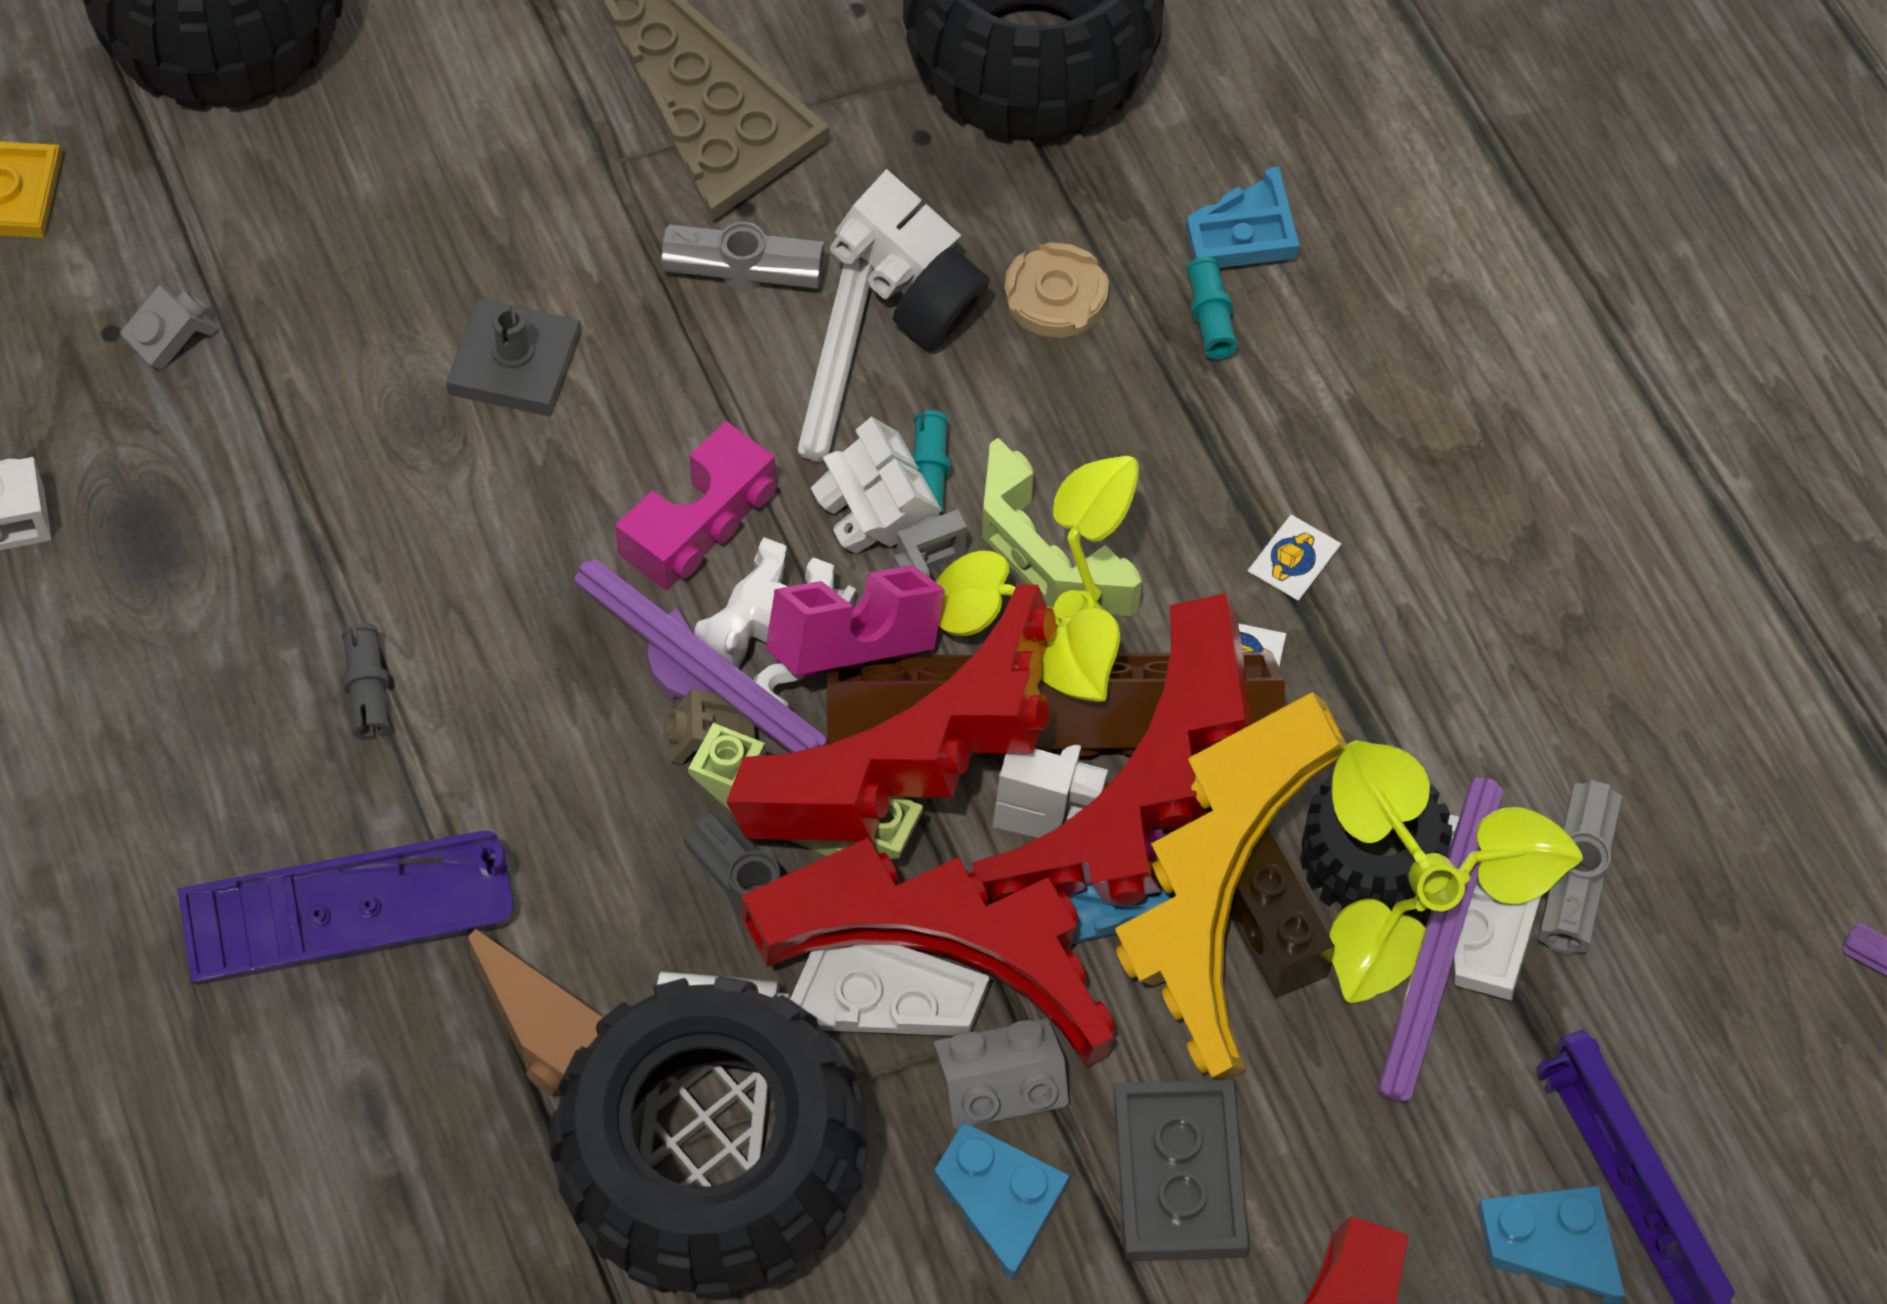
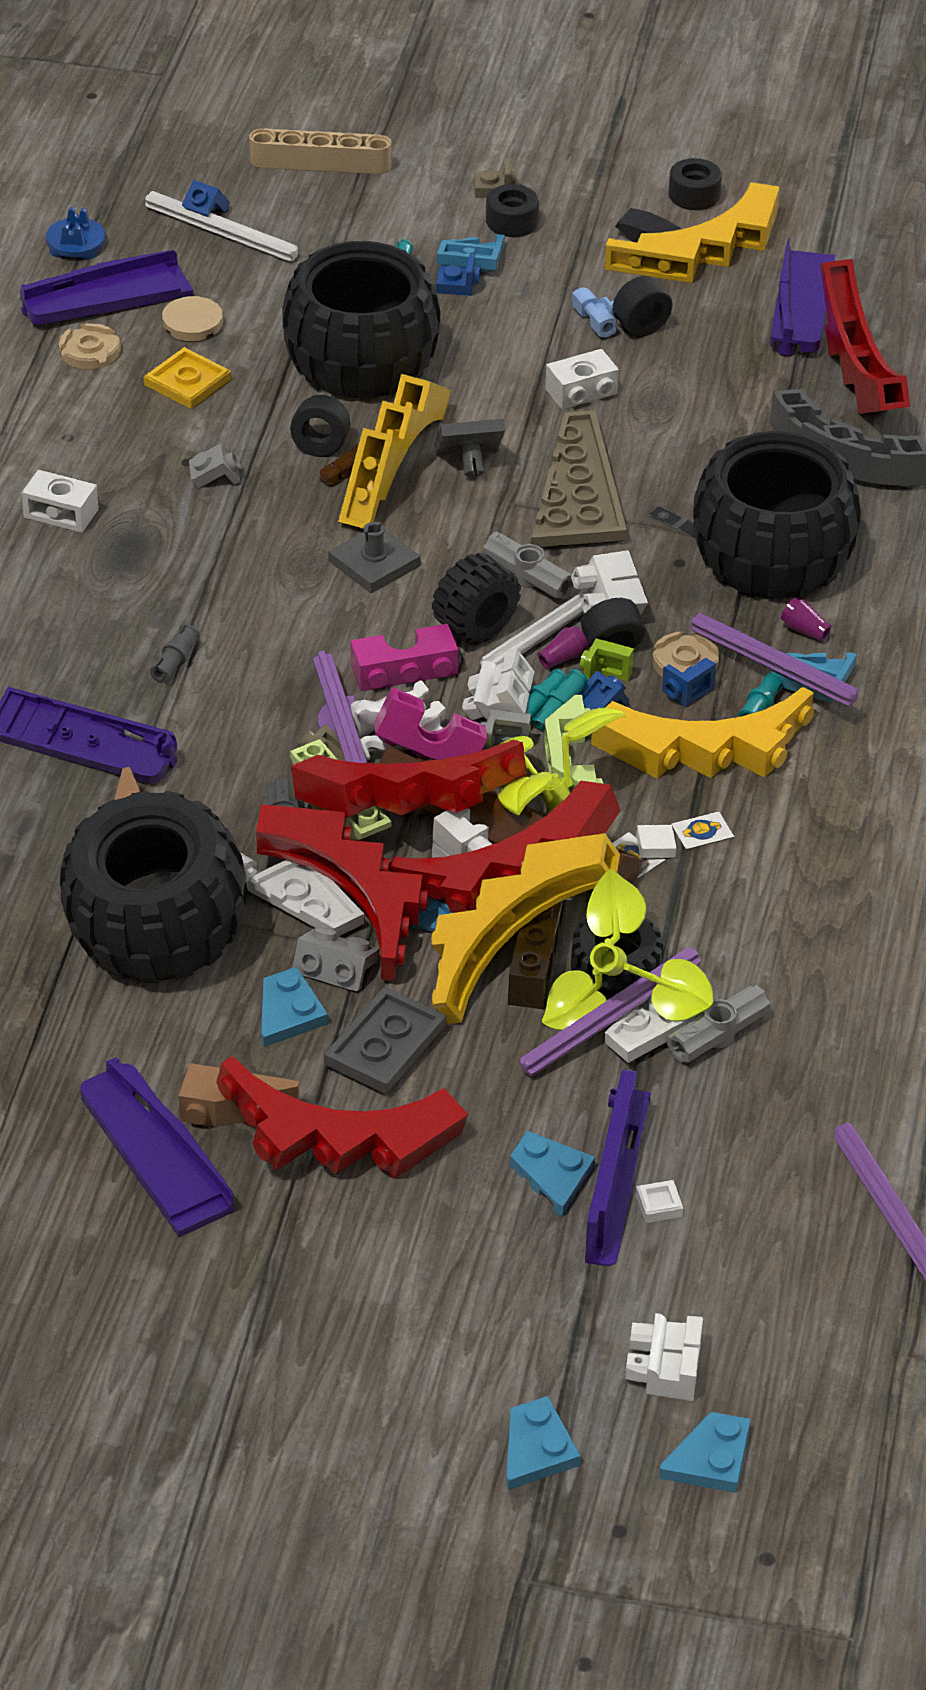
camera: 35 degrees right, 15 degrees down
none -> black tyre [290,395,351,457]
none -> reddish brown axle [319,444,359,486]
none -> yellow arch [338,374,451,529]
none -> black tyre [432,553,521,645]
none -> dark grey tile [434,419,505,477]
none -> teal pin [532,669,589,733]
none -> magenta cone [537,626,589,670]
none -> blue bracket [578,671,629,710]
none -> lime bracket [580,639,634,682]
none -> yellow arch [591,687,814,779]
none -> white tile [636,825,677,858]
none -> white tile [636,1180,683,1223]
none -> black sticker [650,507,695,537]
none -> blue bracket [662,658,716,708]
none -> medium lavender axle [691,613,859,706]
none -> magenta cone [781,598,832,642]

